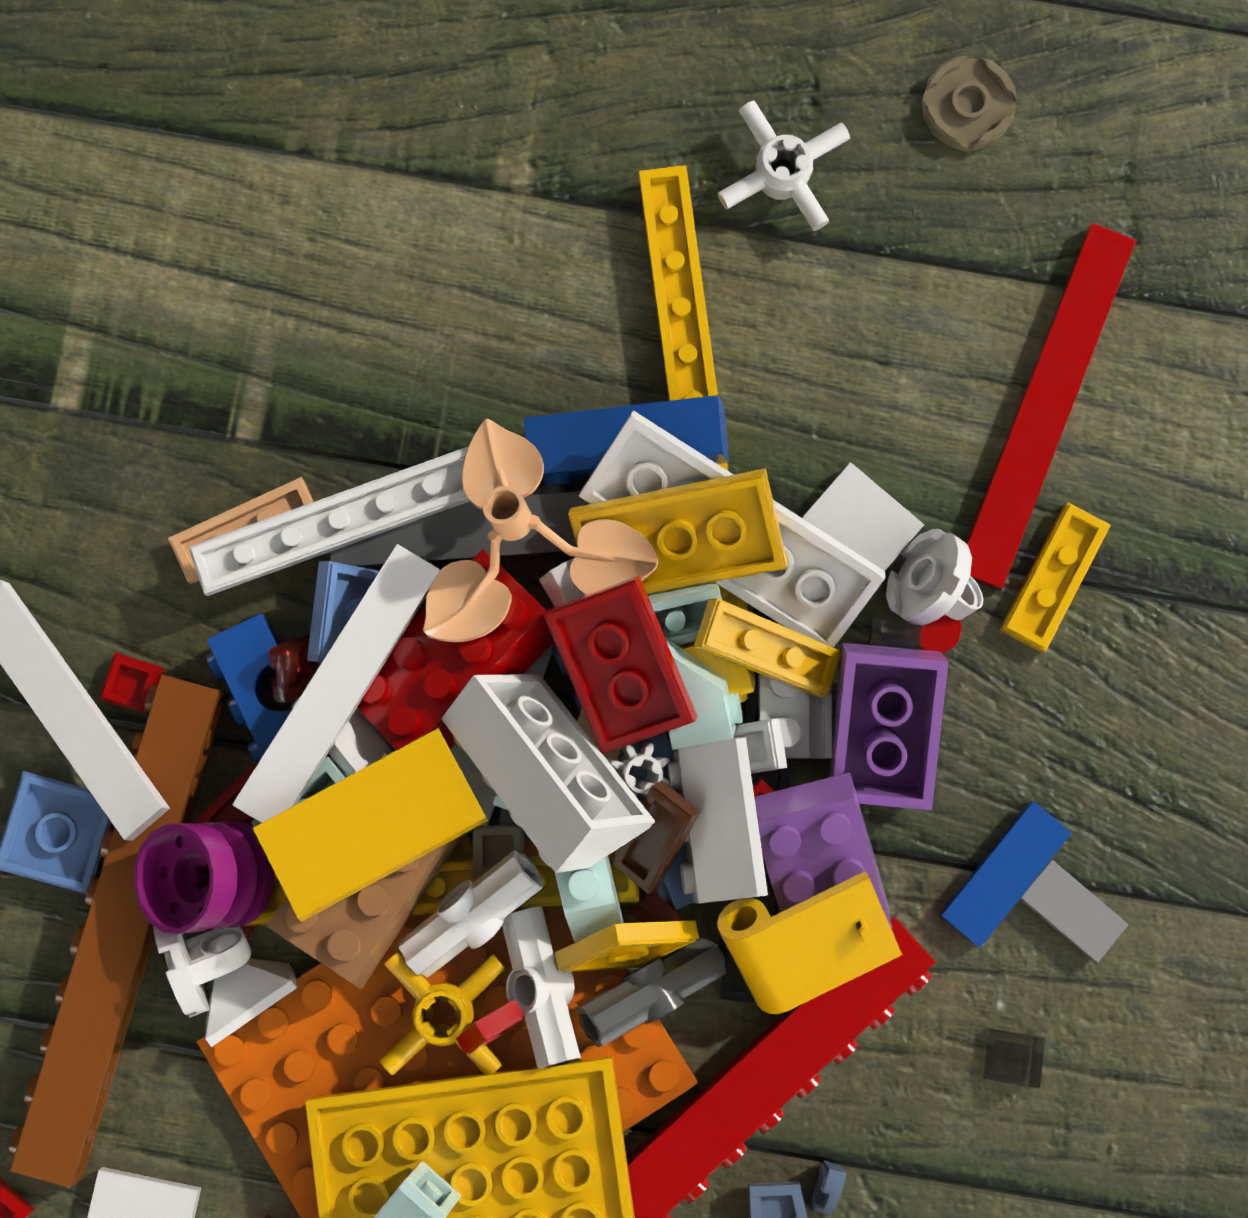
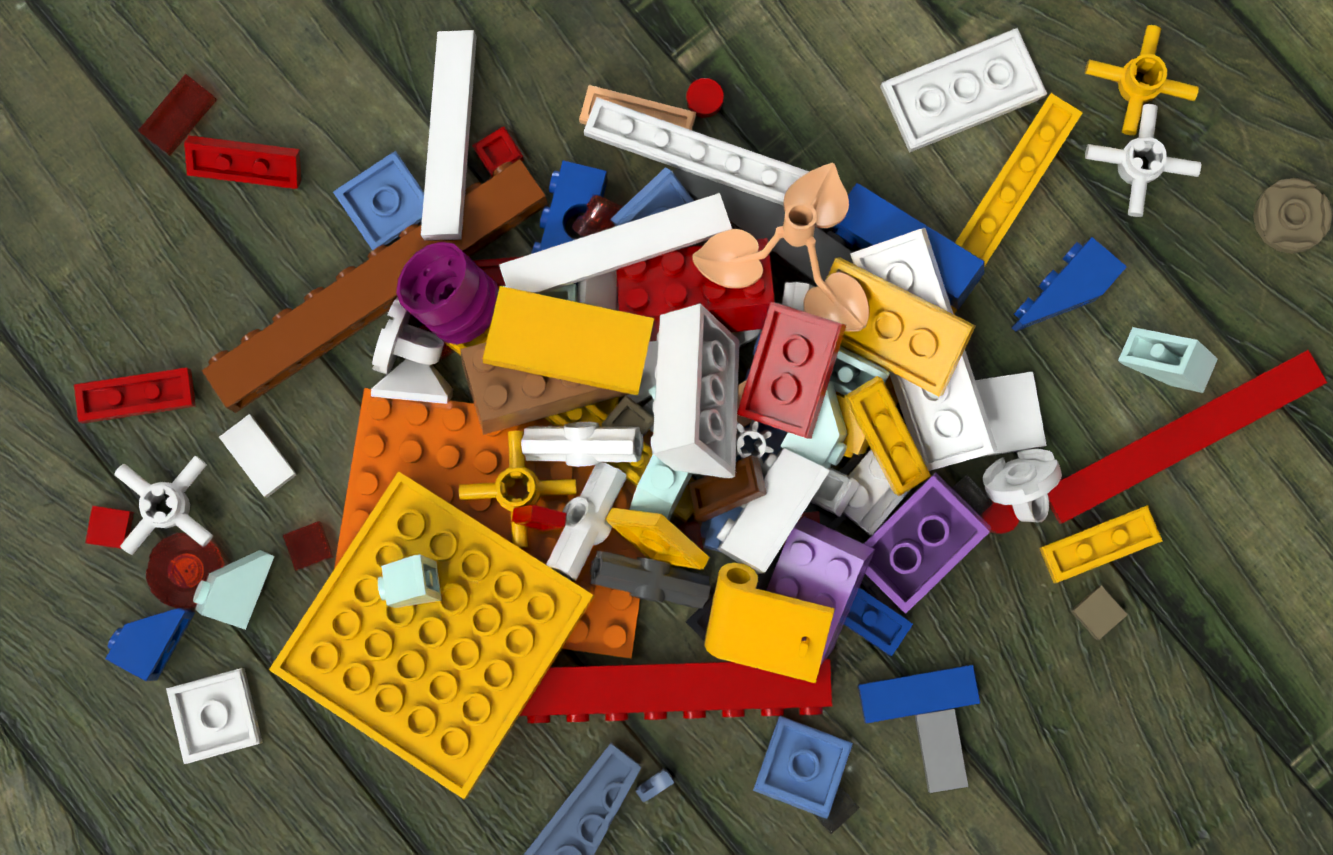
camera: 50 degrees right, 0 degrees up
none -> red tile [686,78,724,118]
none -> medium blue plate [753,716,853,819]
none -> blue plate [844,588,913,656]
none -> white tile [880,28,1047,153]
none -> blue slope [1012,237,1127,332]
none -> dark tan tile [1071,585,1128,640]
none -> yellow bar [1085,25,1199,135]
none -> light aqua slope [1118,327,1218,393]

